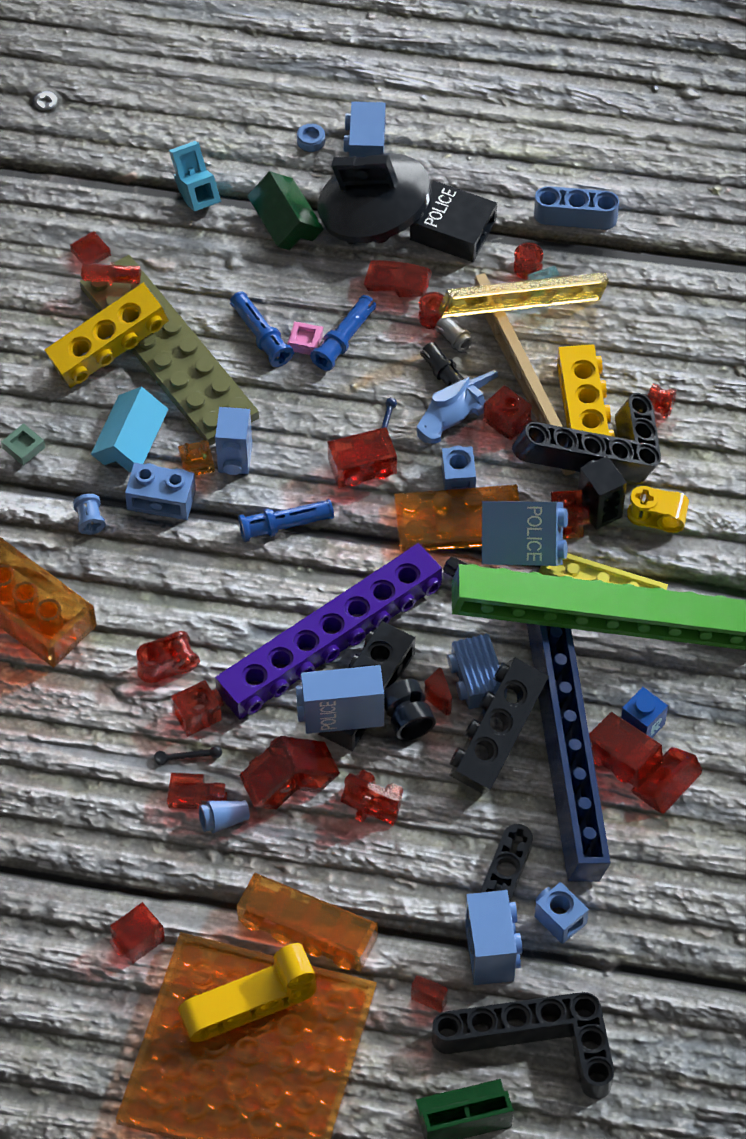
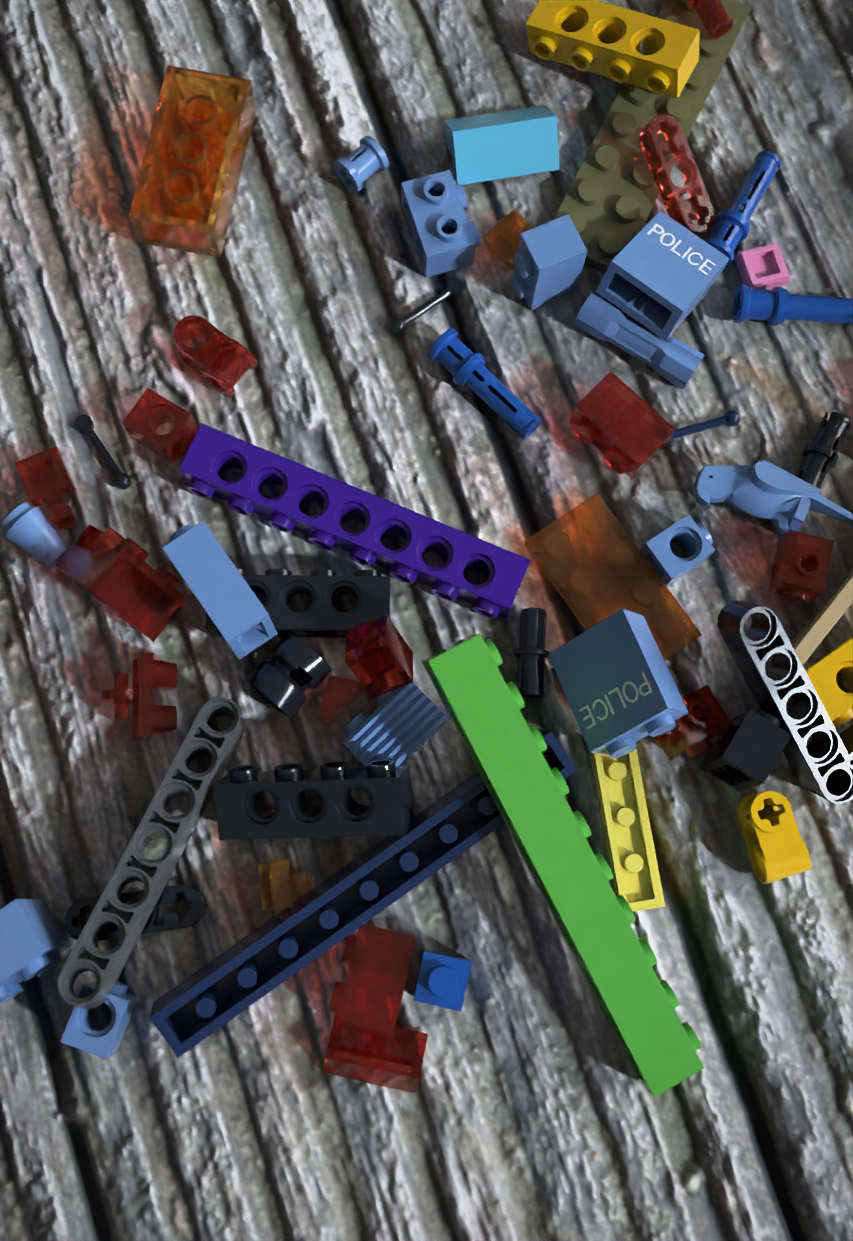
camera: 55 degrees right, 20 degrees up
sand green plate [1,423,45,465] -> none
none -> dark grey beam [57,697,244,1009]
none -> clear orange tile [258,859,312,911]
none -> clear red brick [345,615,413,699]
none -> black hinge [390,278,464,335]
none -> medium blue axle [574,290,704,389]
none -> medium blue brick [596,210,730,341]
none -> clear red beam [639,114,715,236]

